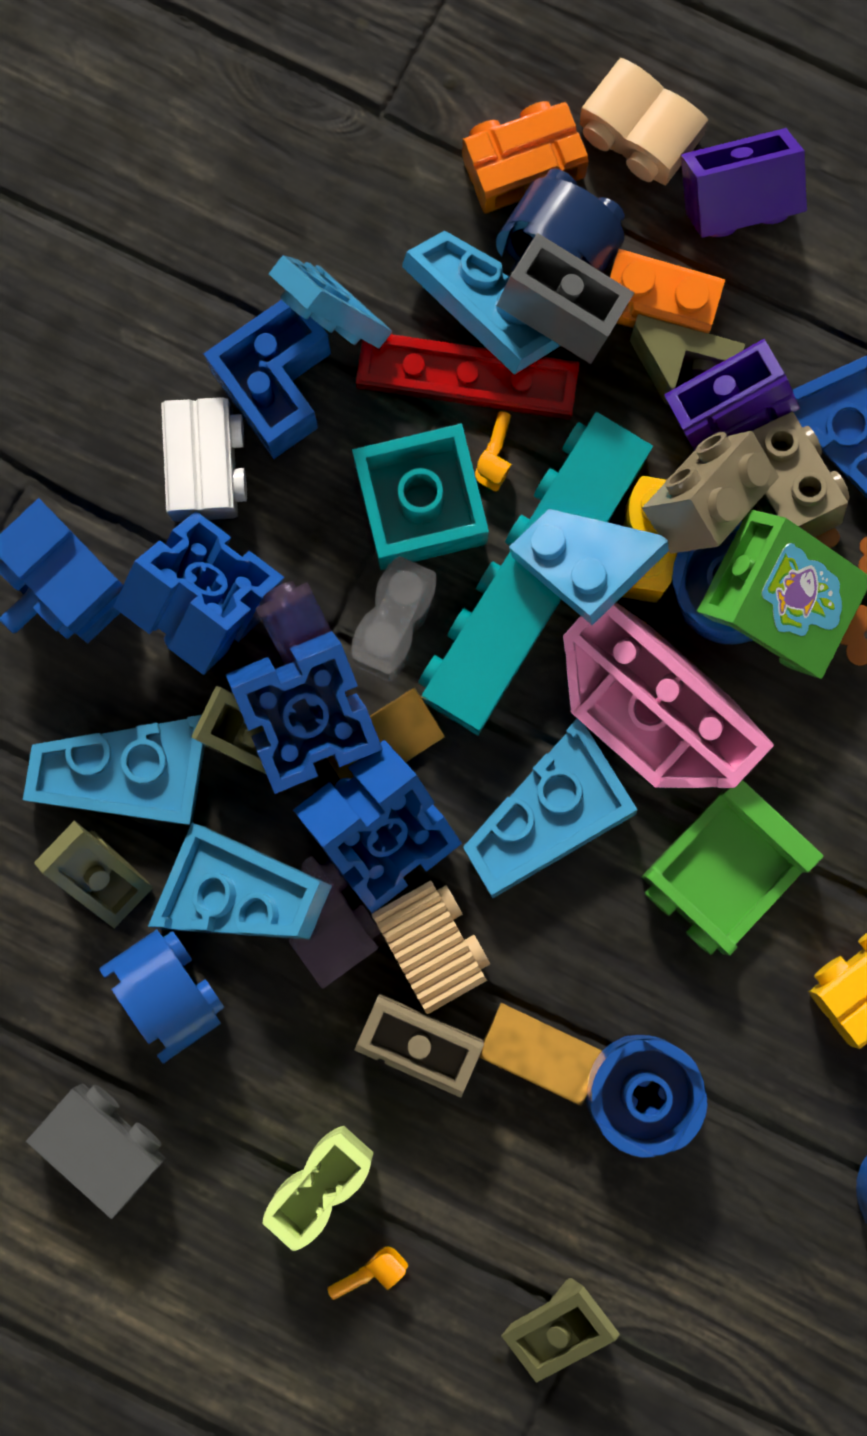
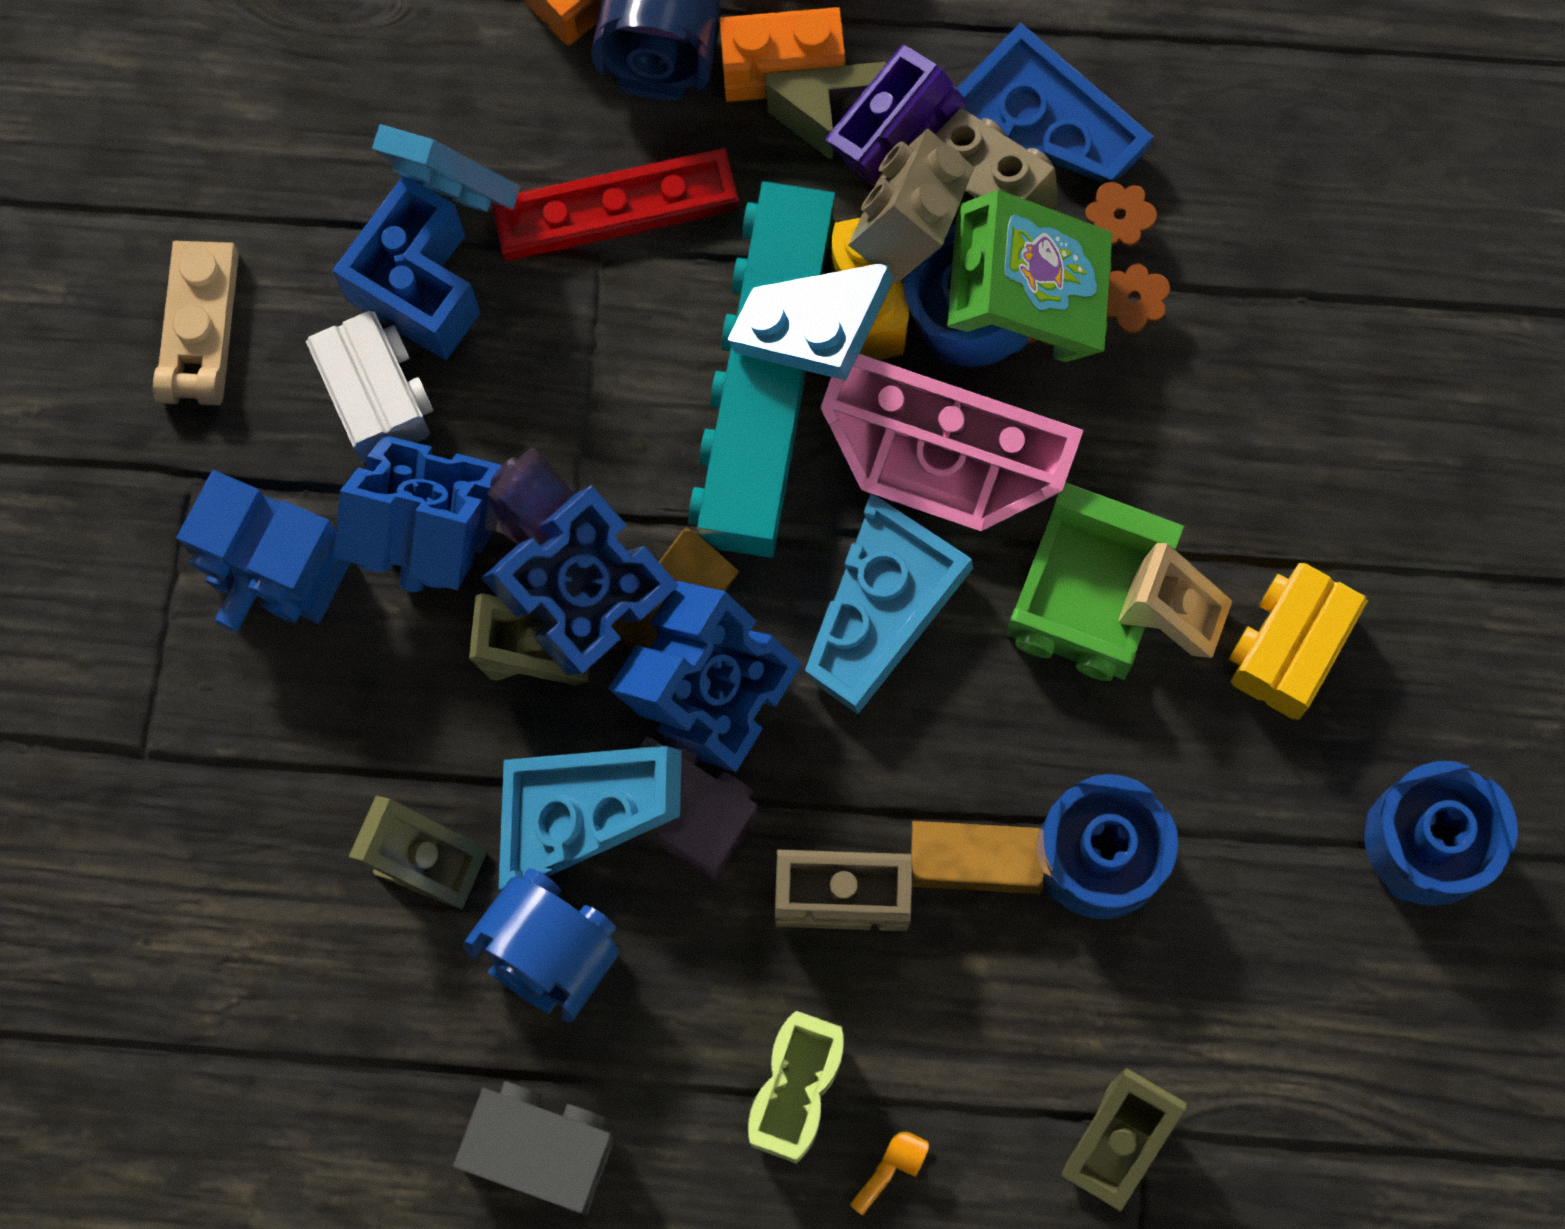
camera: 20 degrees left, 10 degrees down
dark azure wing [23,715,205,825] -> none
teal brick [352,423,489,570] -> none
clear brick [352,556,436,682] -> none
tan brick [372,881,490,1014] -> none
dark azure wing [402,231,561,375] -> none
light orange hand [475,411,512,492] -> none
dark grey brick [496,233,634,364] -> none
none -> tan plate [153,241,239,406]
none -> tan slope [1118,543,1232,658]

